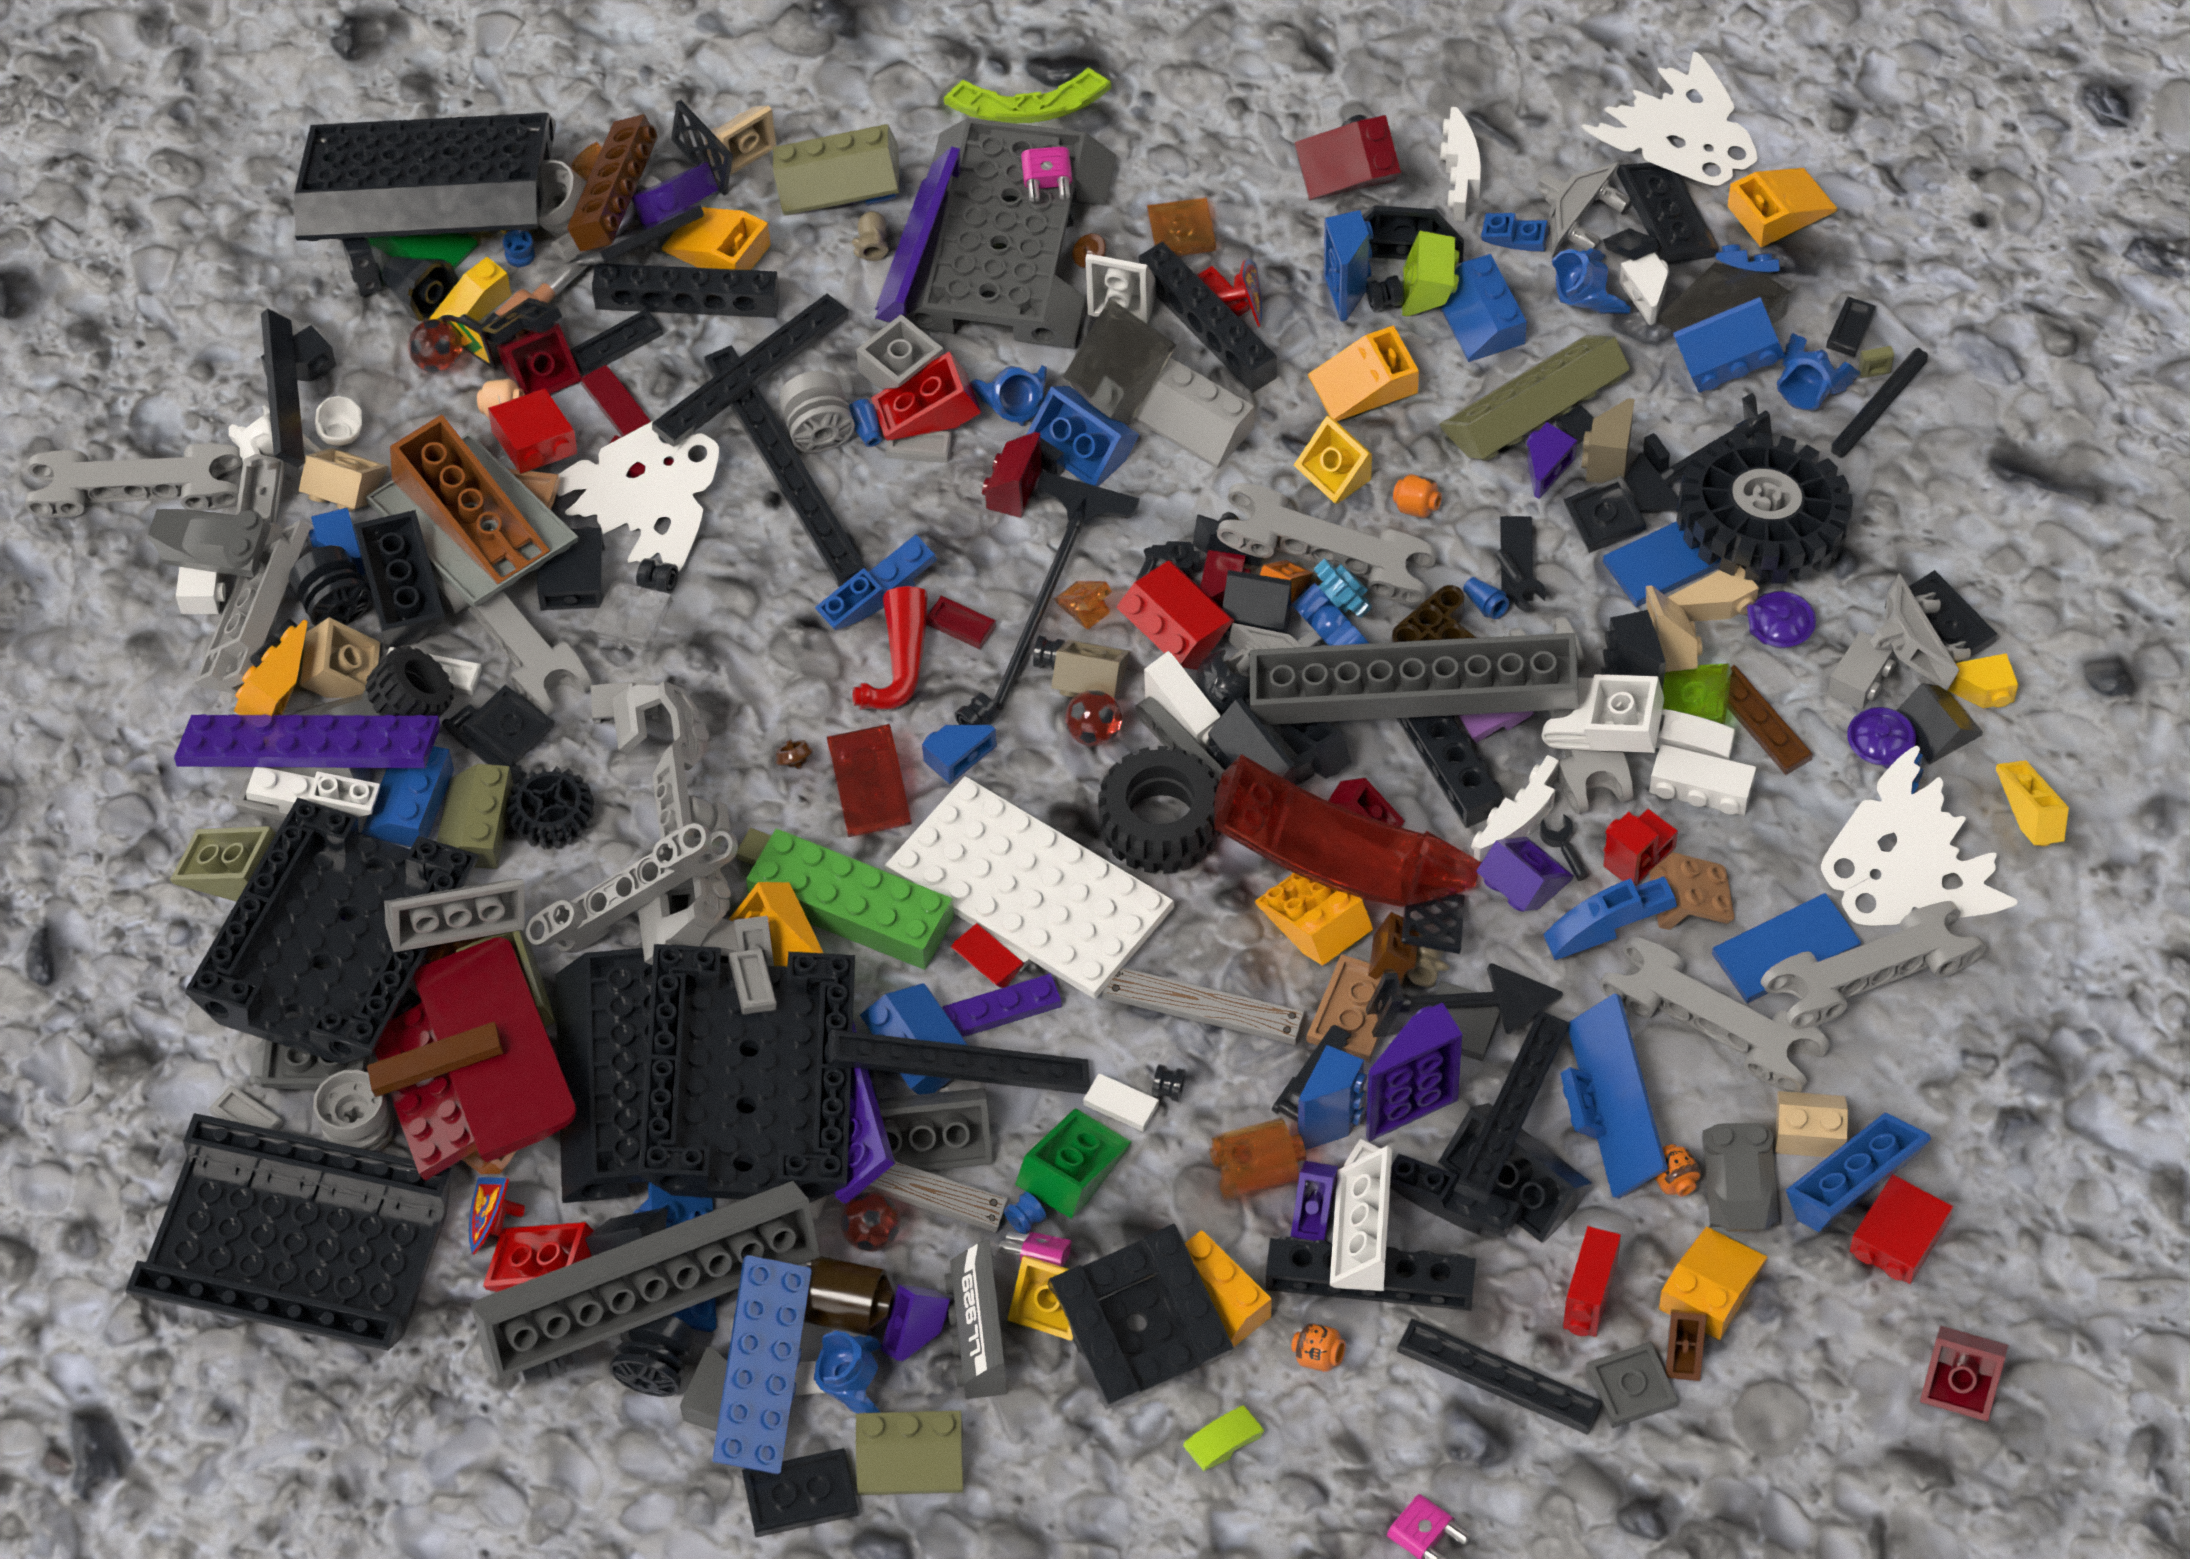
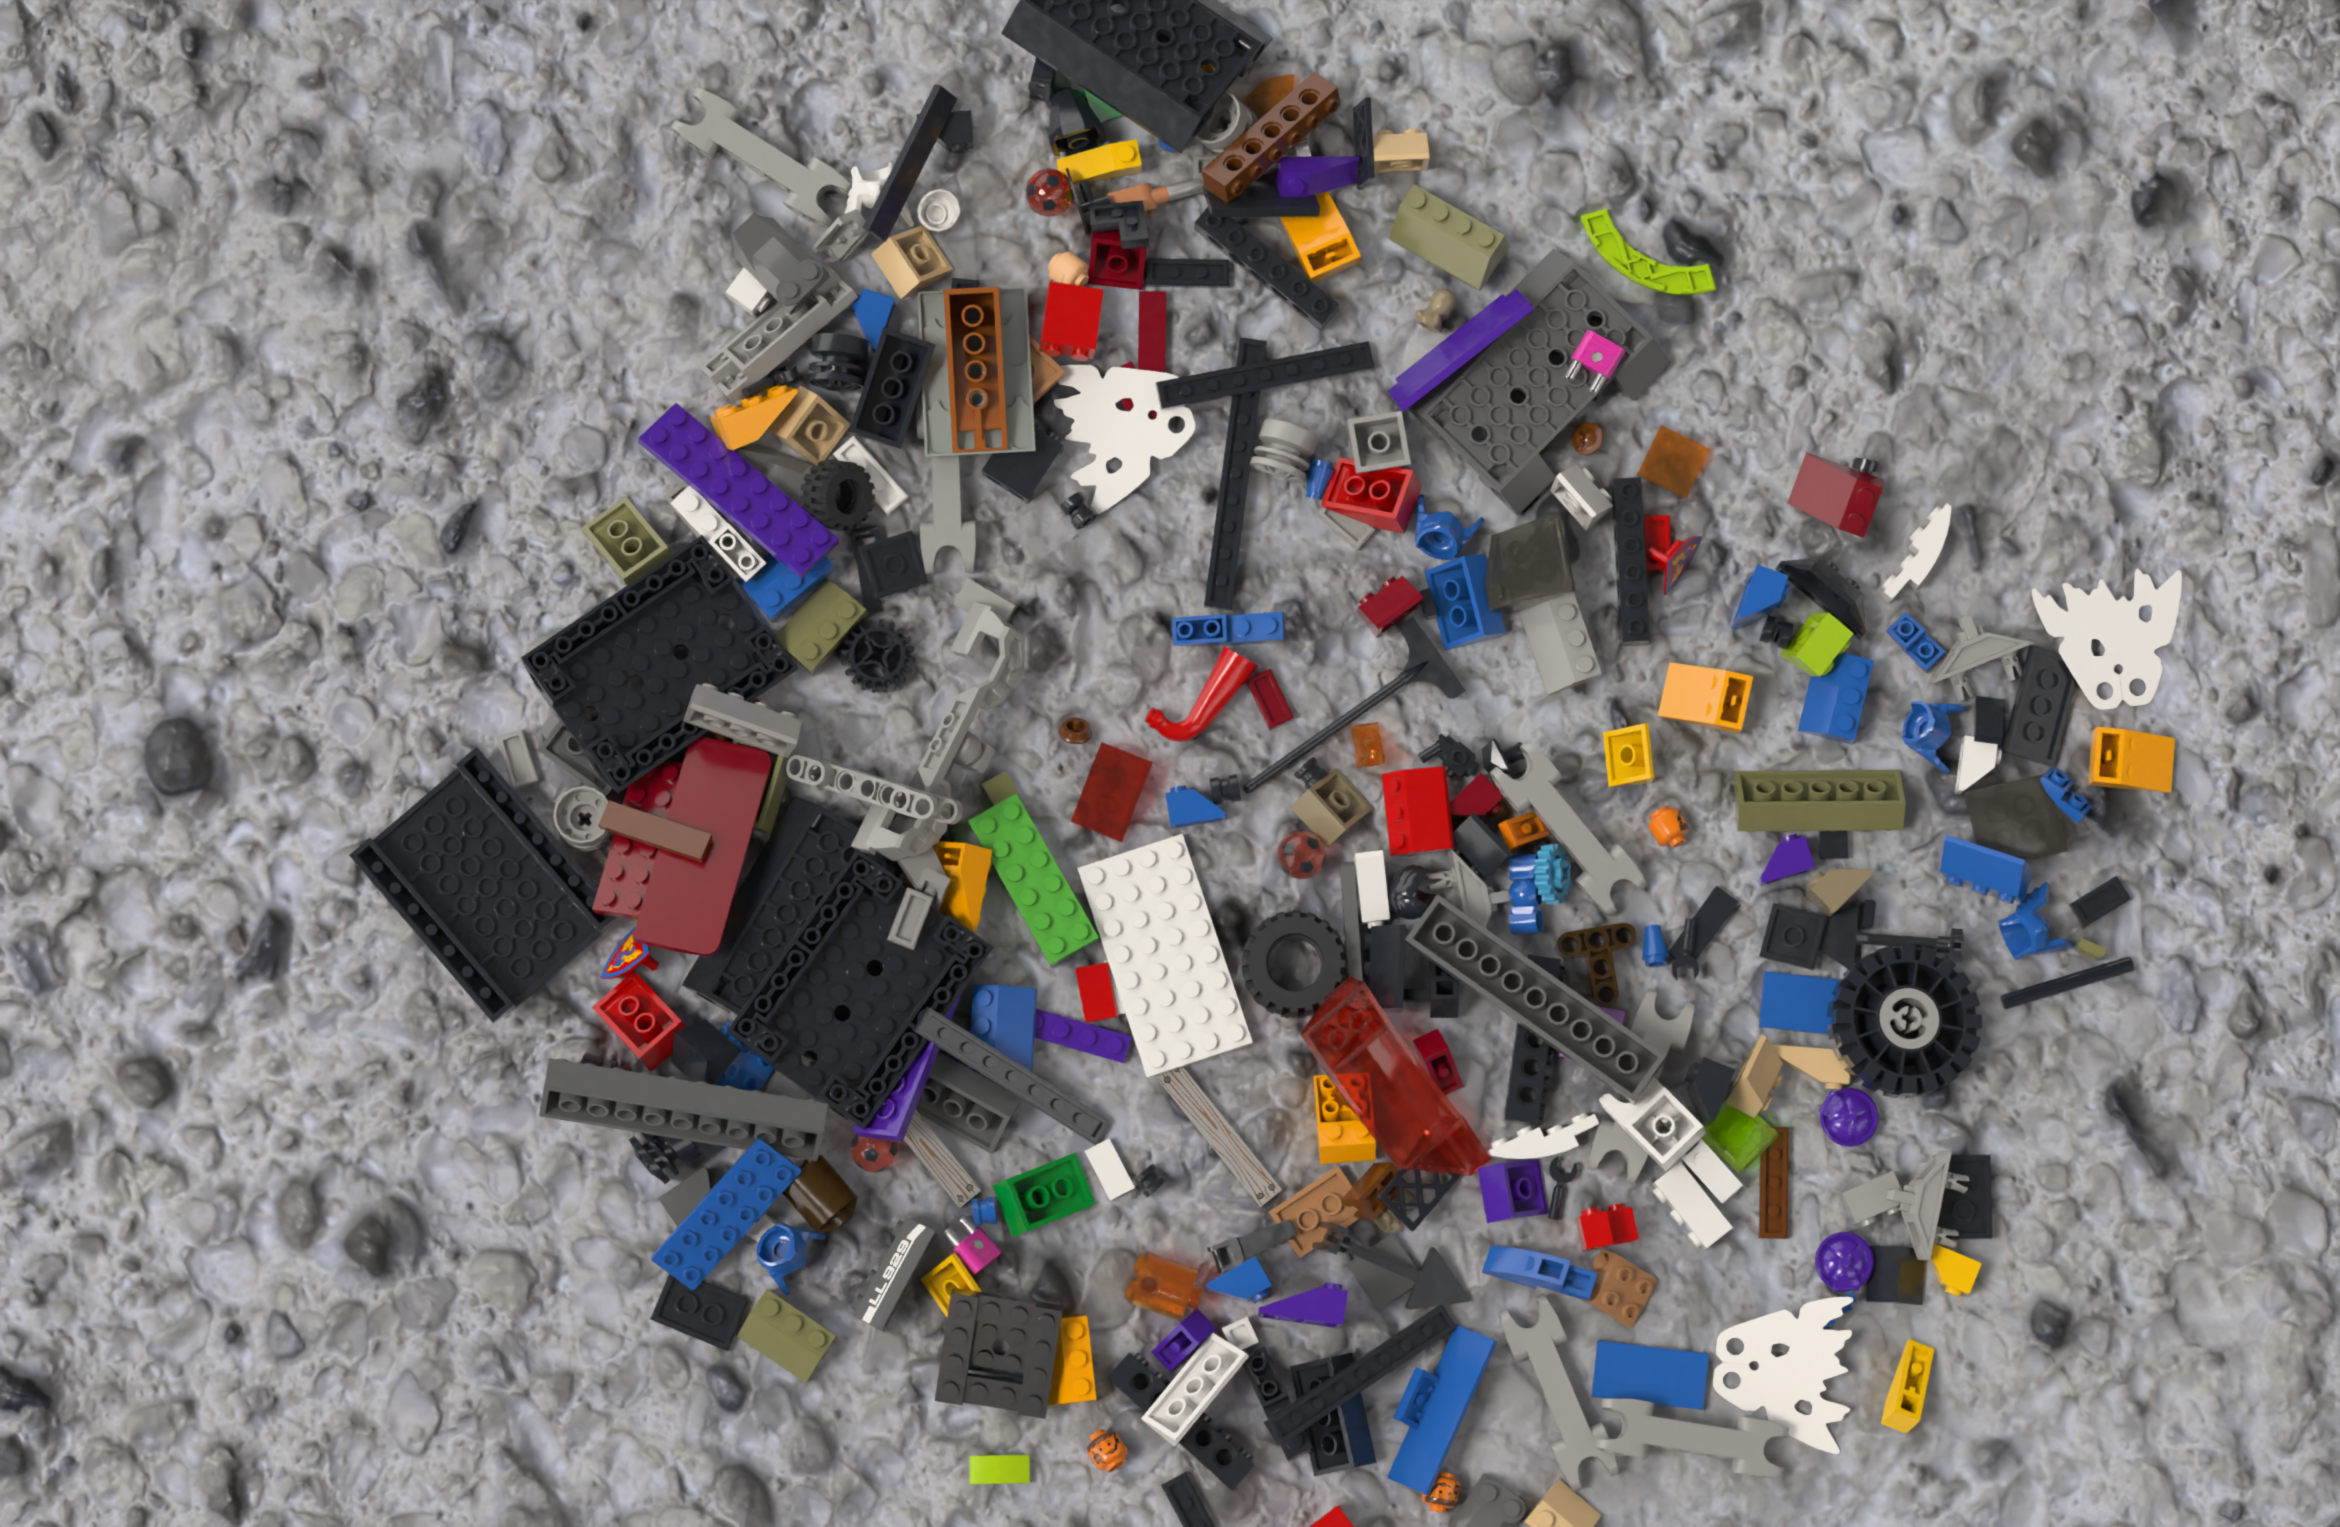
camera: 30 degrees right, 25 degrees up
dark purple slope [881,1284,950,1361] -> none

